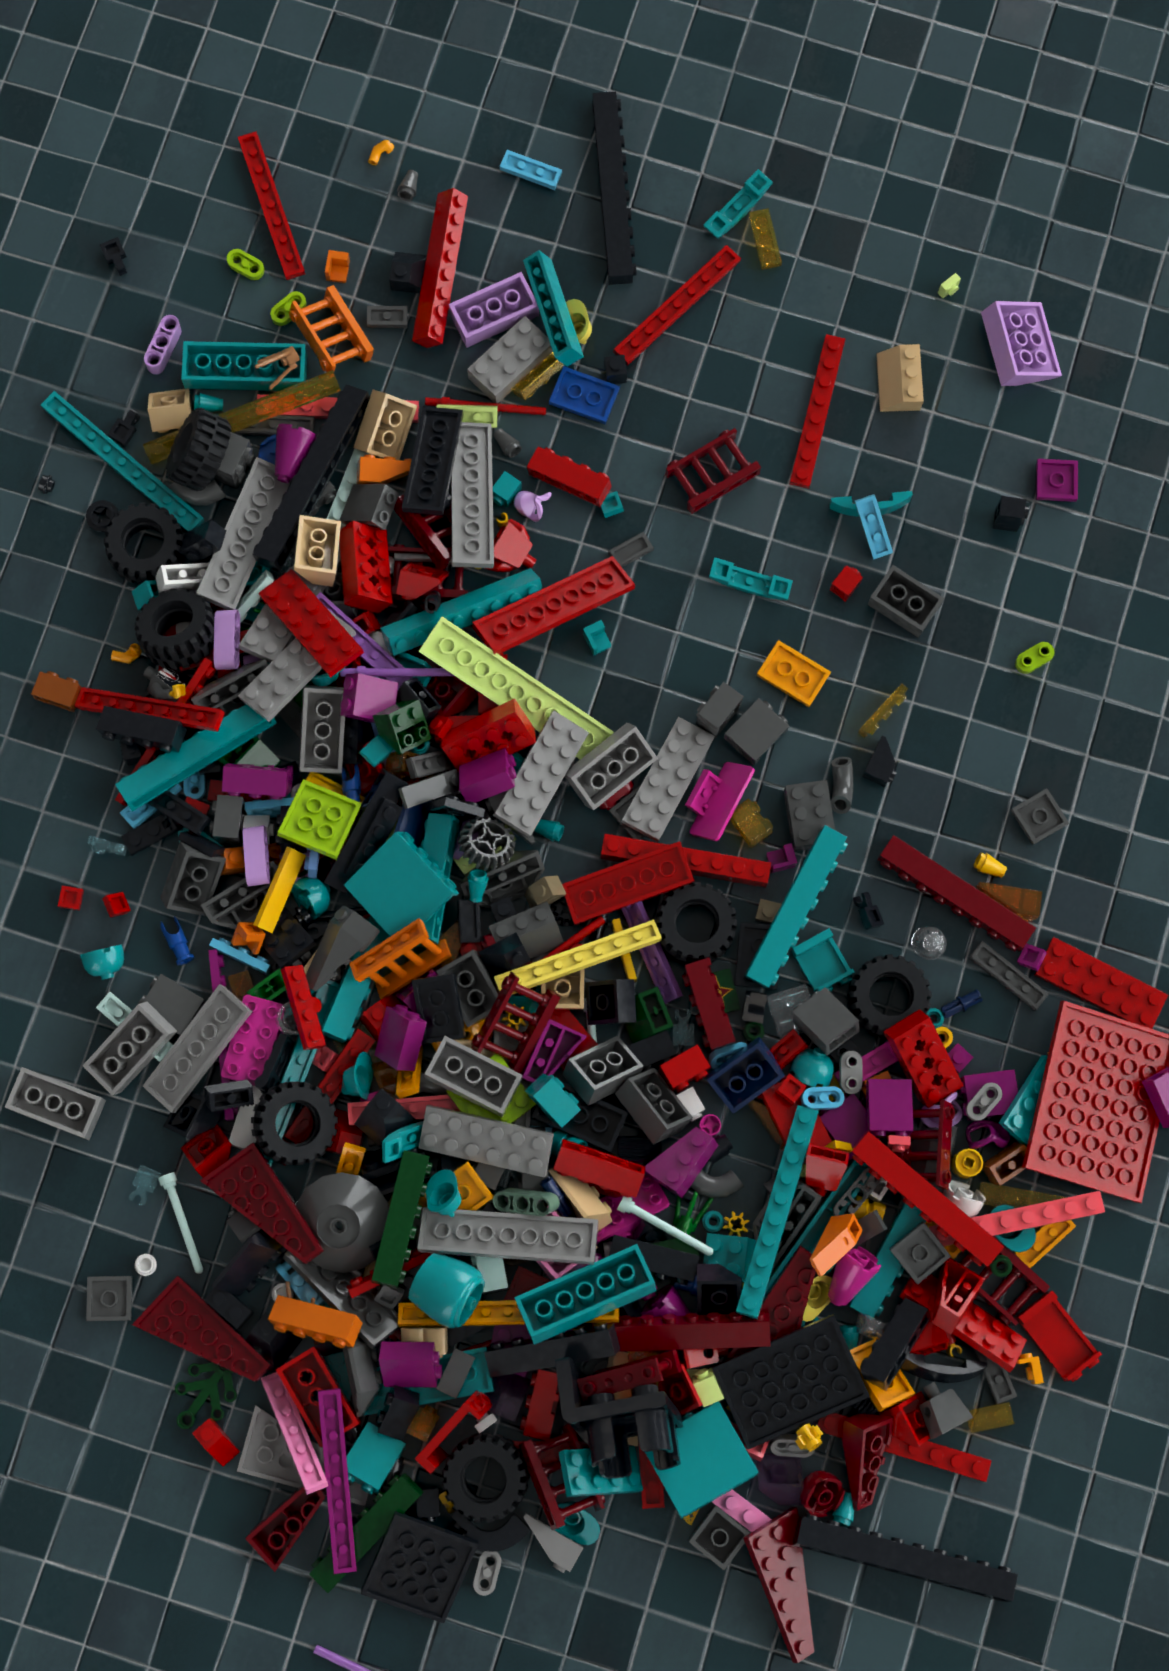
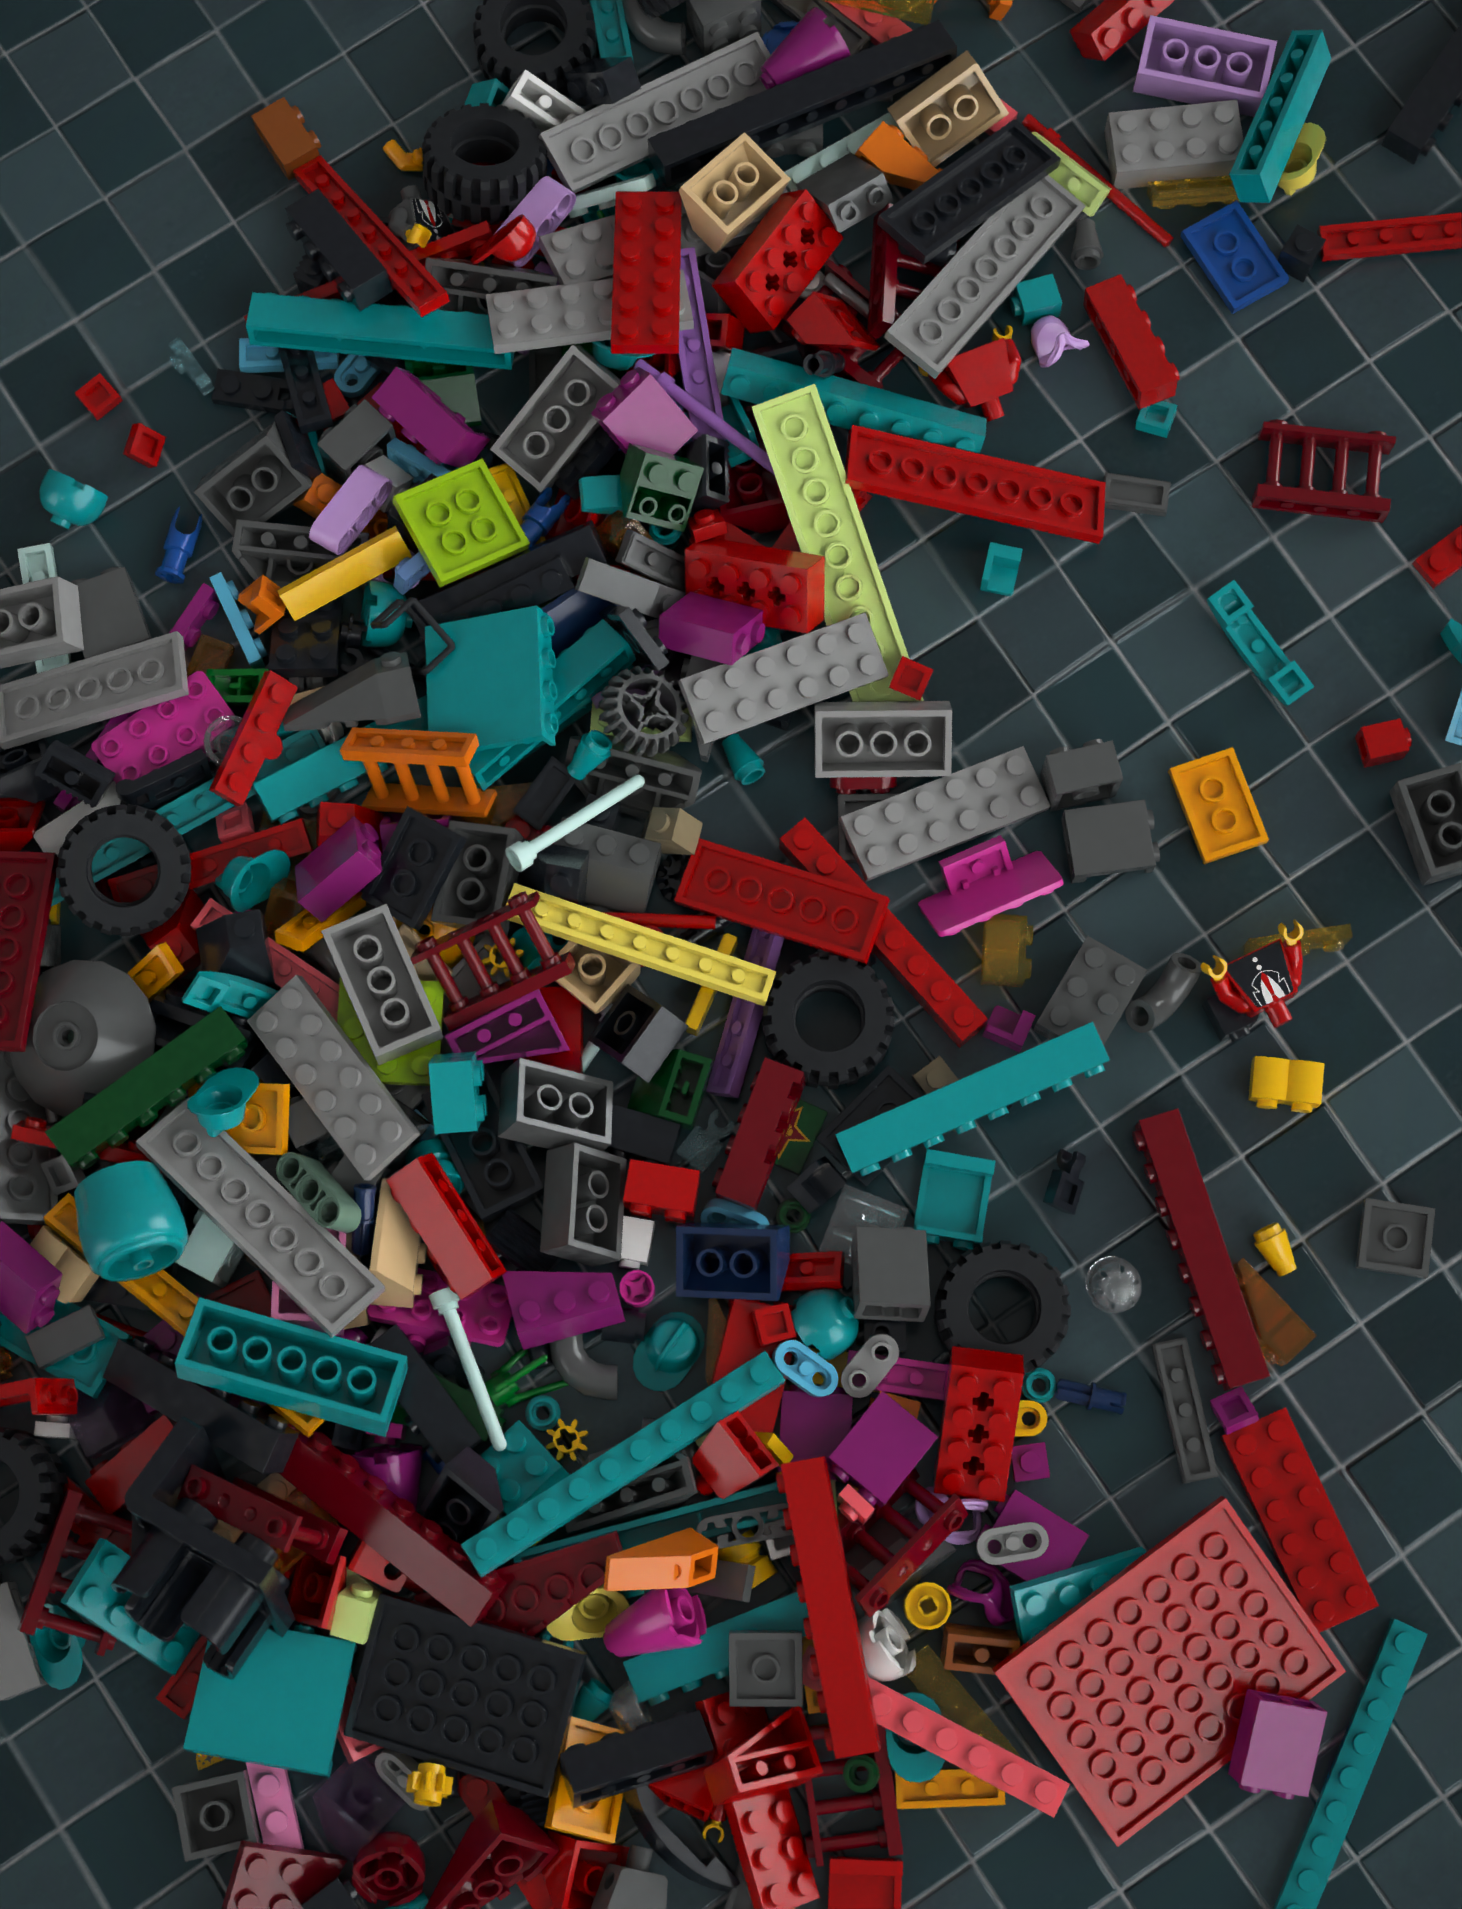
camera: 45 degrees right, 0 degrees up
none -> black piece [371,598,455,675]
none -> red cap [470,214,536,265]
none -> light aqua piece [505,775,645,872]
none -> teal piece [633,1312,705,1391]
none -> red plate [889,656,934,701]
none -> torso [1200,919,1304,1028]
none -> yellow brick [1248,1056,1324,1113]

